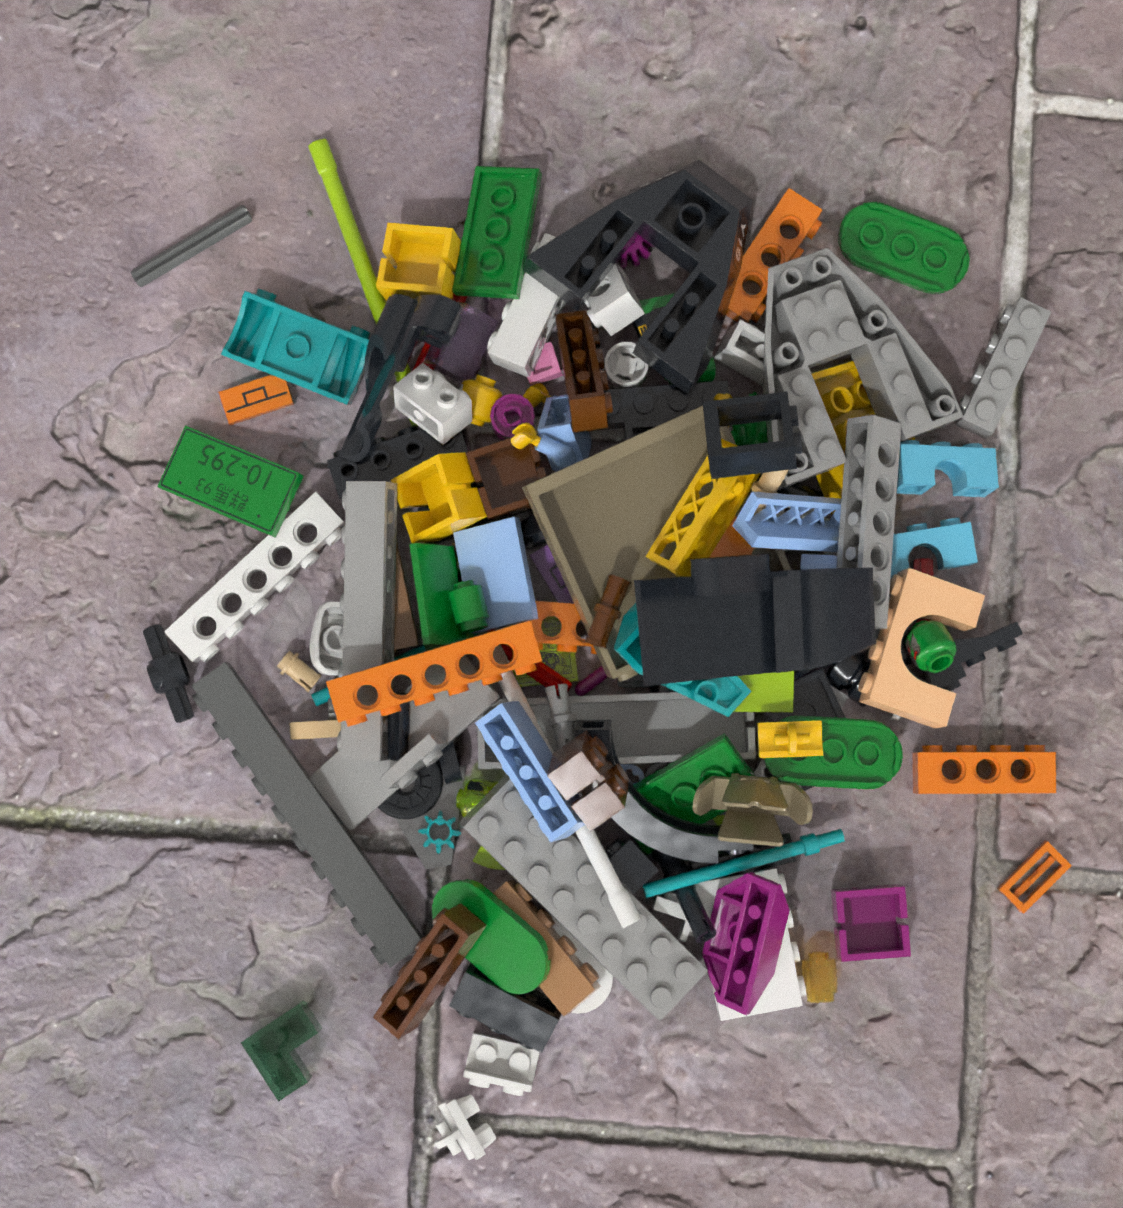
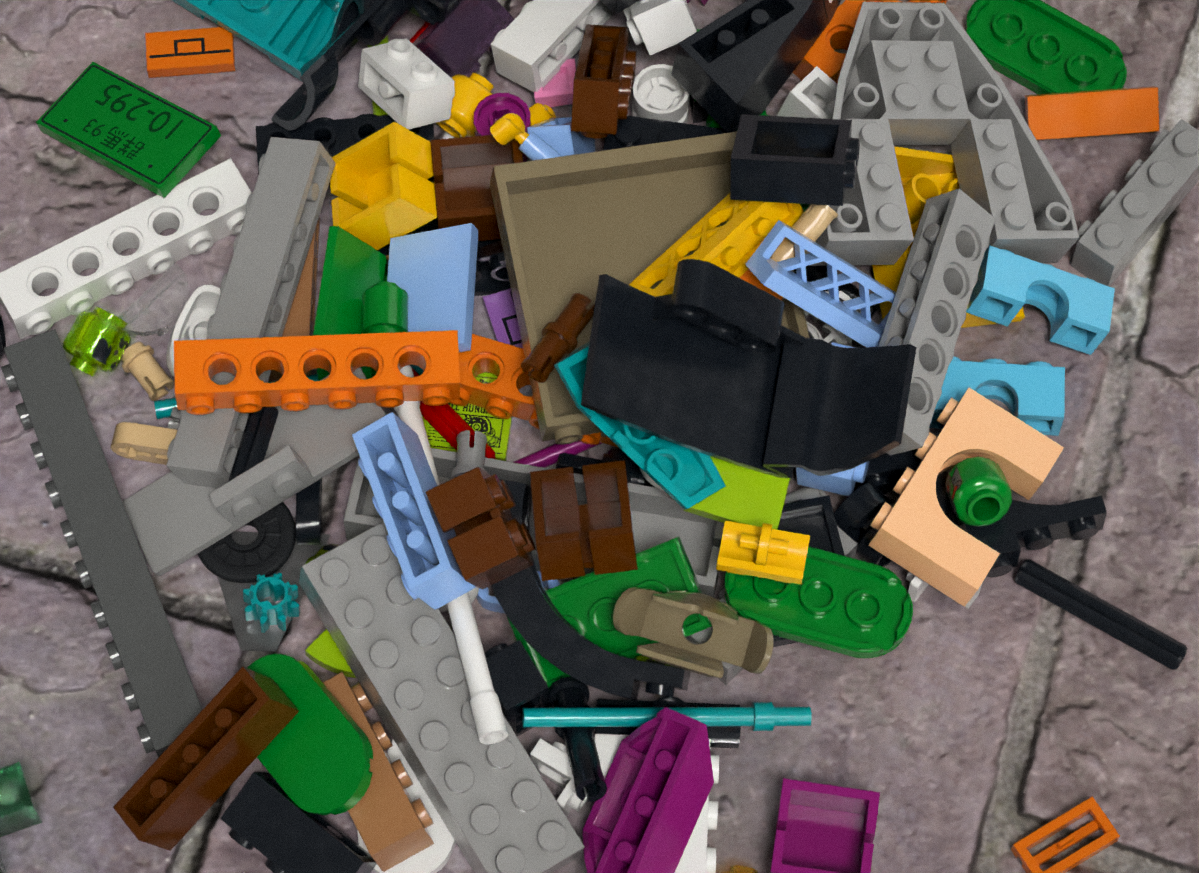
camera: 15 degrees right, 20 degrees down
orange brick [912,745,1056,794] -> none
none -> clear neon green head [63,306,131,377]
none -> reddish brown piece [530,460,638,581]
none -> black axle [1015,559,1188,670]
none -> orange tile [1025,86,1159,140]

